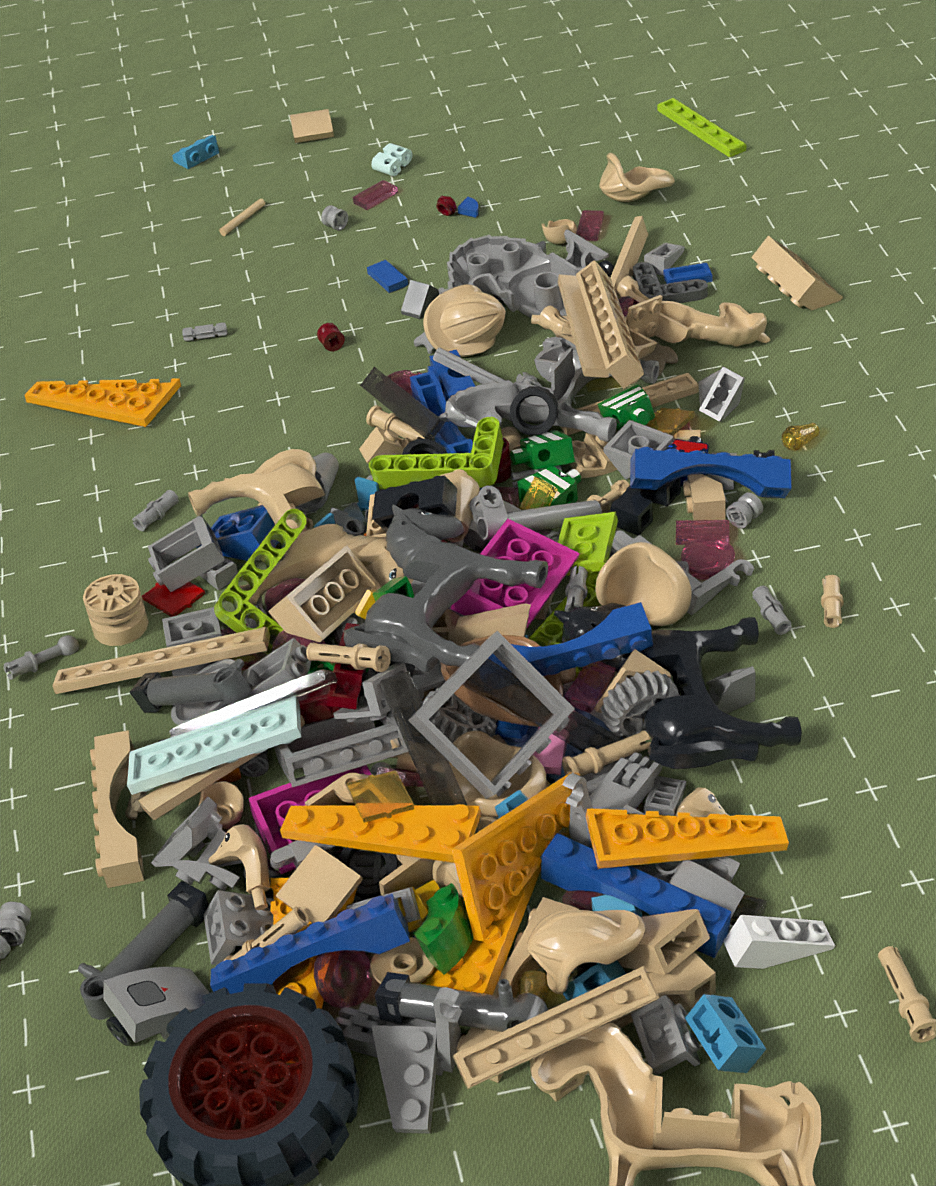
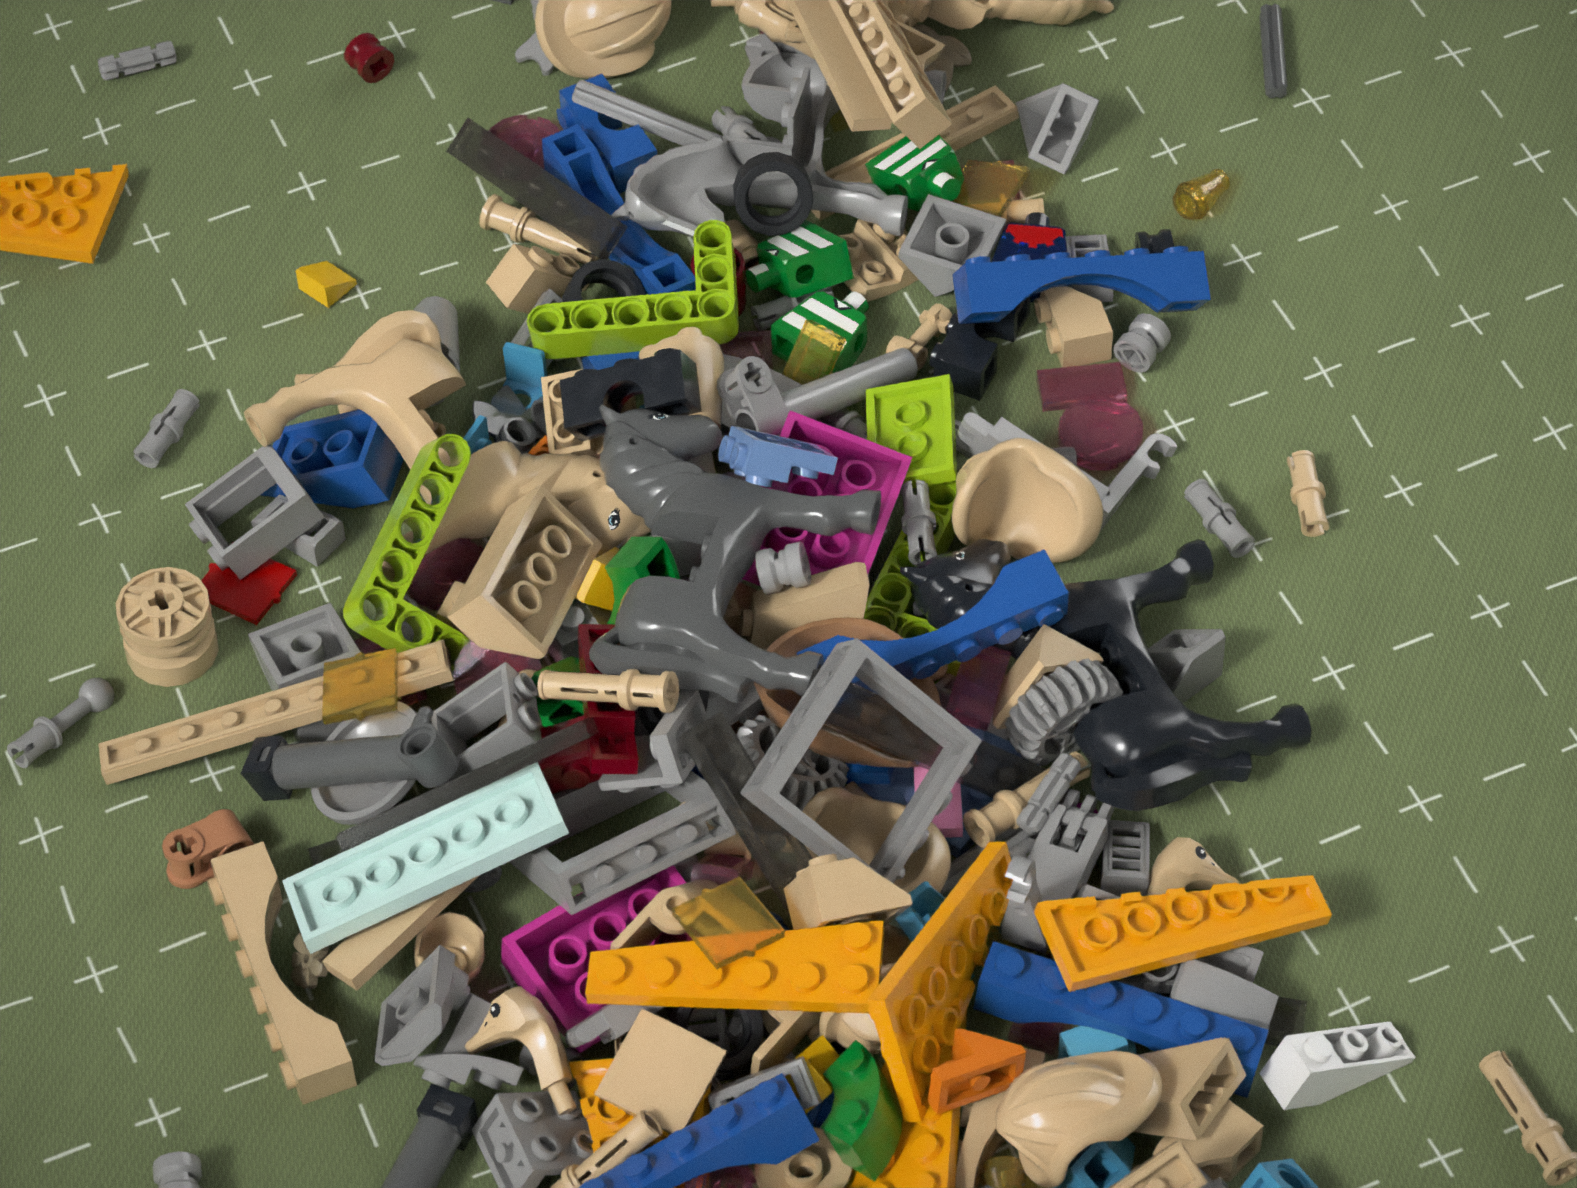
camera: 15 degrees left, 10 degrees up
none -> nougat piece [162,809,254,889]
none -> yellow slope [296,261,357,308]
none -> clear yellow piece [322,648,398,725]
none -> medium blue plate [718,425,838,487]
none -> light grey wheel [755,541,811,595]
none -> tan slope [784,854,913,930]
none -> orange slope [927,1028,1027,1115]
none -> light grey axle [1017,753,1081,835]
none -> dark grey axle [1260,4,1288,99]

